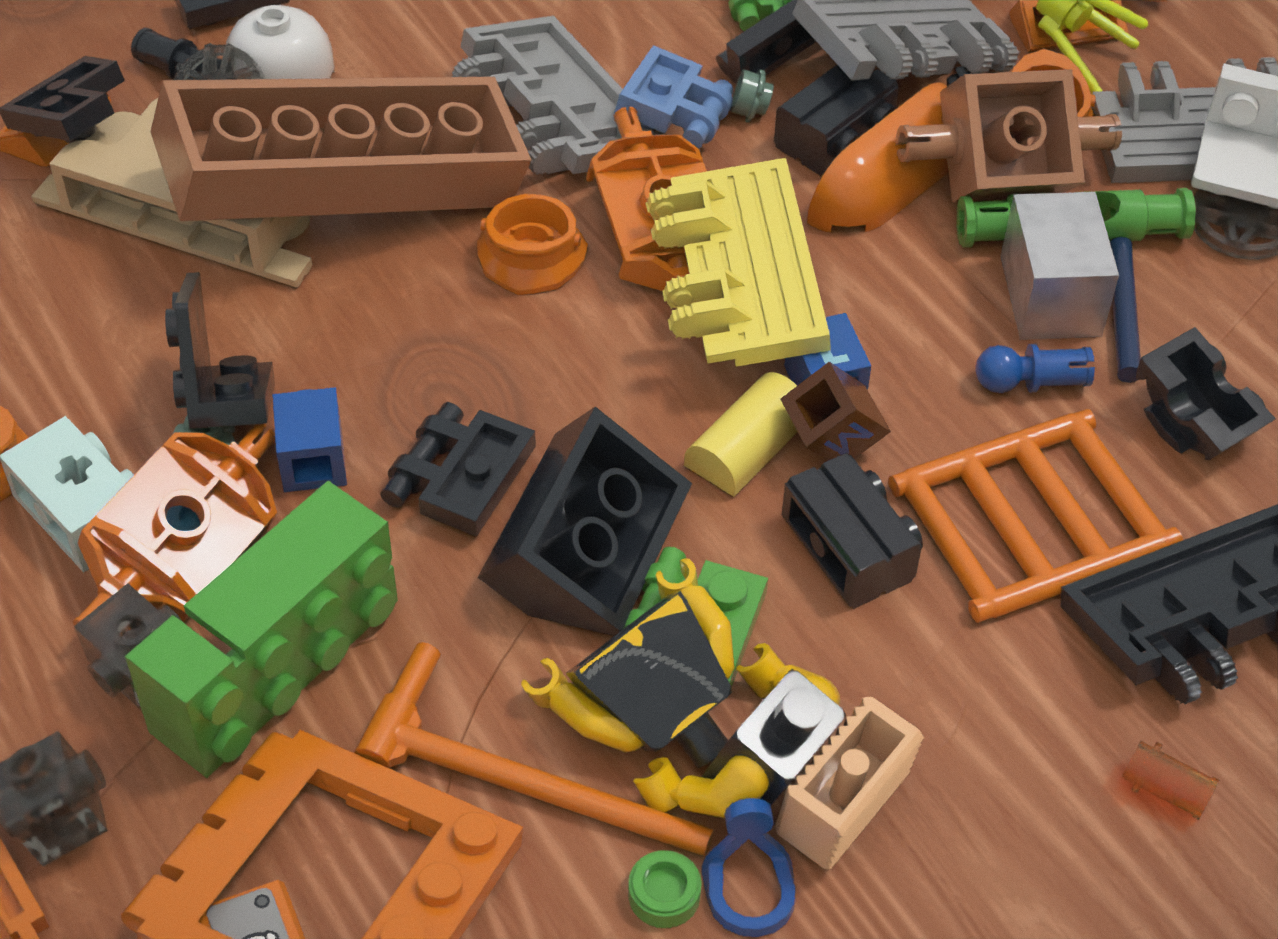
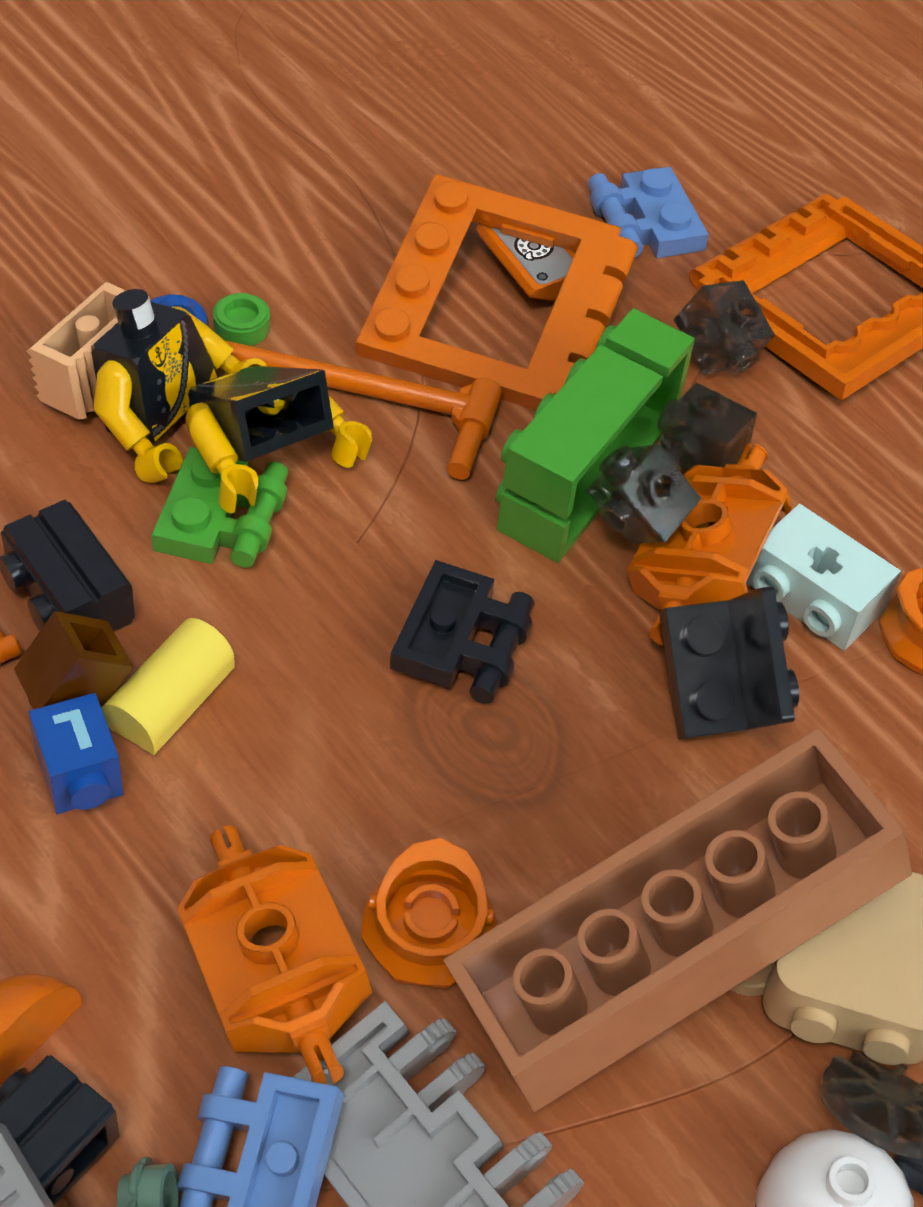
camera: 170 degrees right, 0 degrees up
blue brick [272,387,347,492] -> none
black slope [478,407,692,636] -> none
light yellow hinge [646,158,831,367] -> none
none -> clear smoke brick [586,444,702,544]

